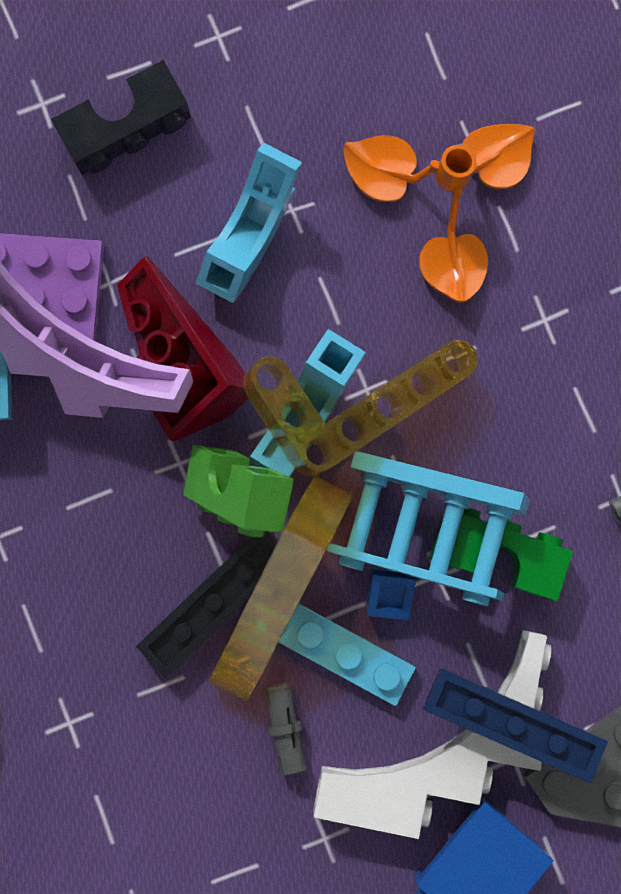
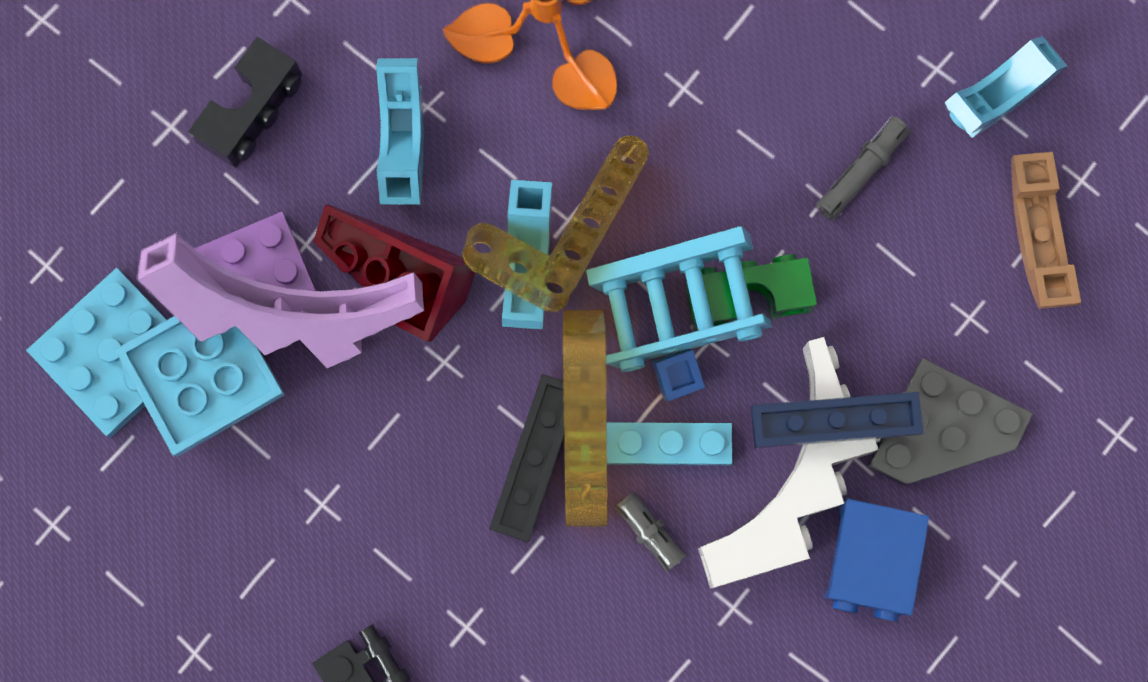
camera: 25 degrees left, 5 degrees down
bright green arch [183,445,294,537] -> none

